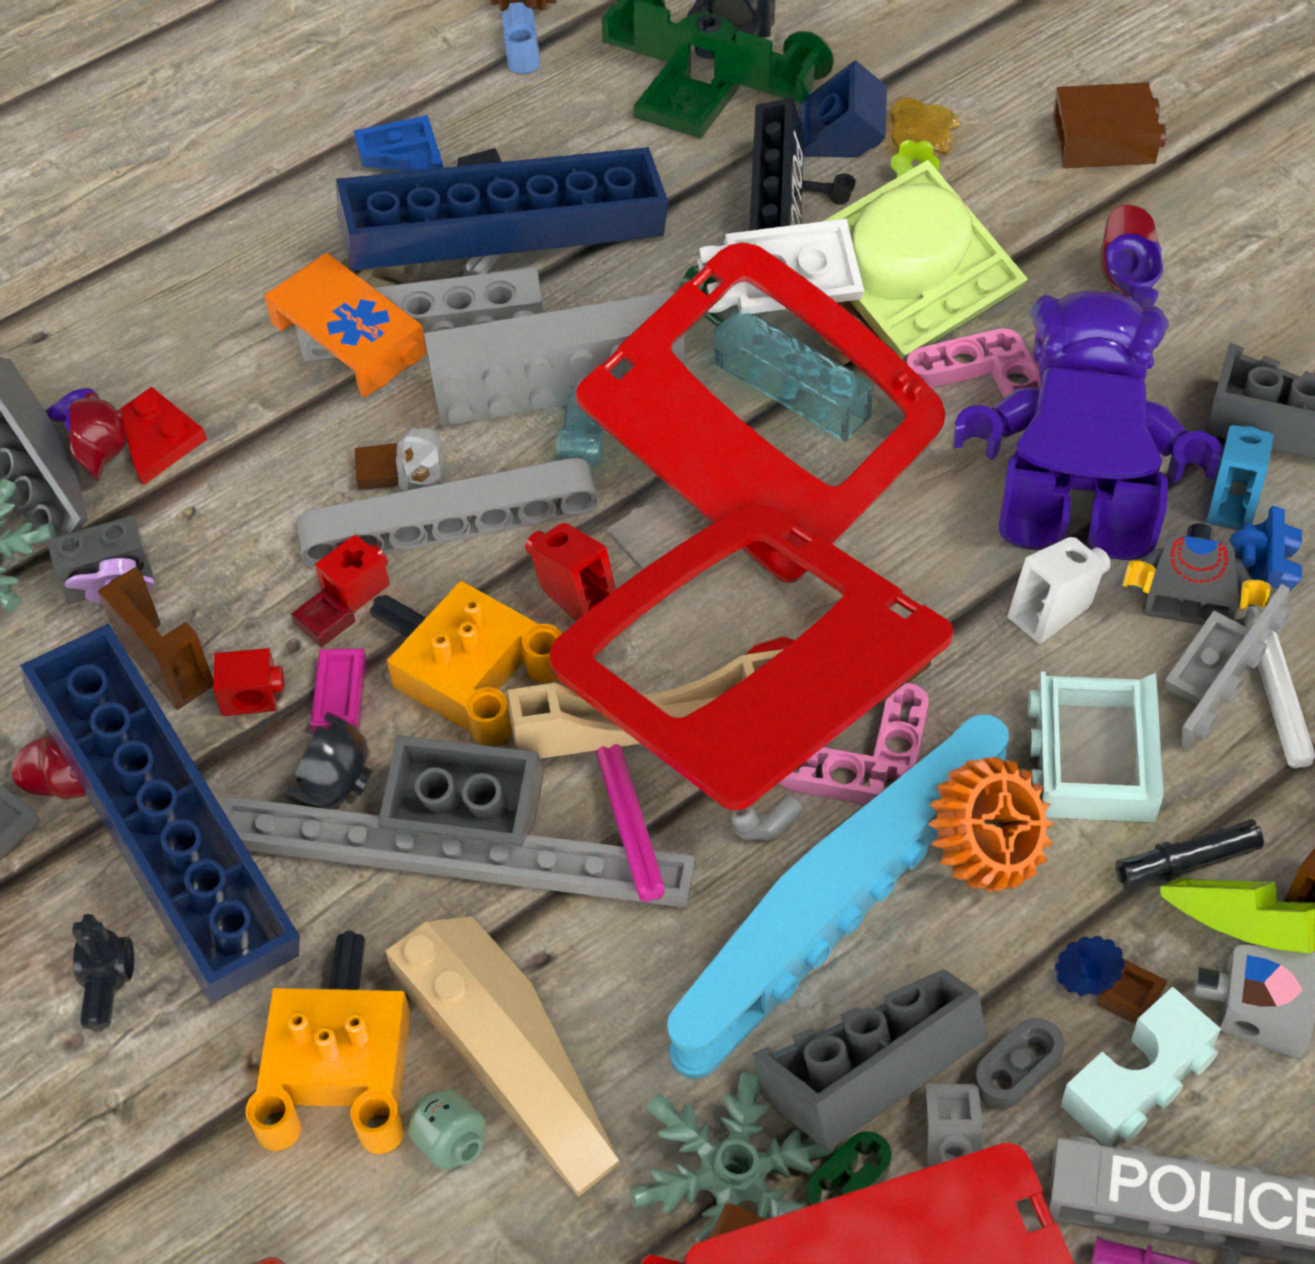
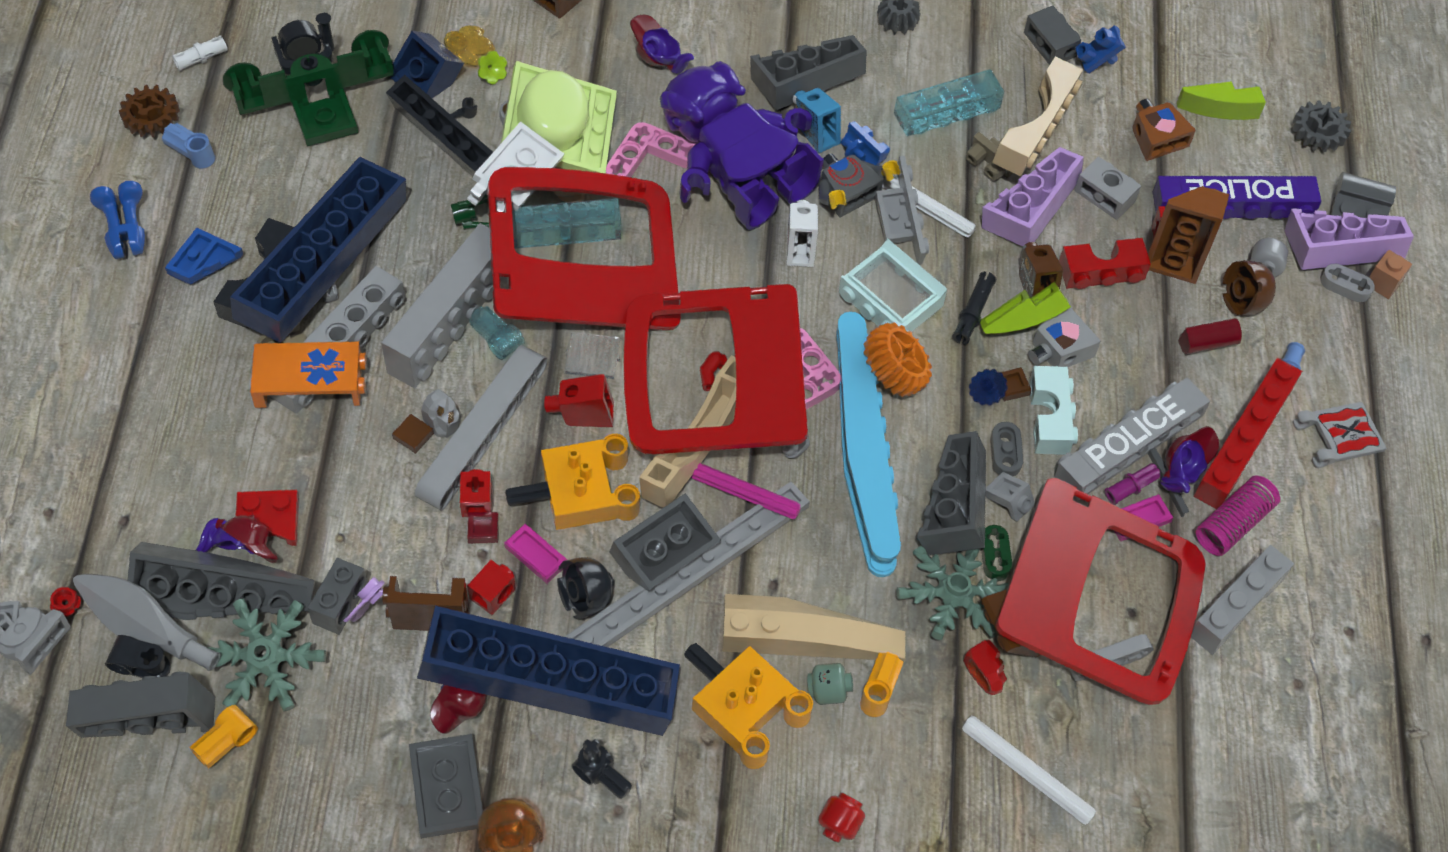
camera: 55 degrees left, 5 degrees up
none -> blue piece [90,181,145,259]
none -> light orange piece [860,652,904,717]

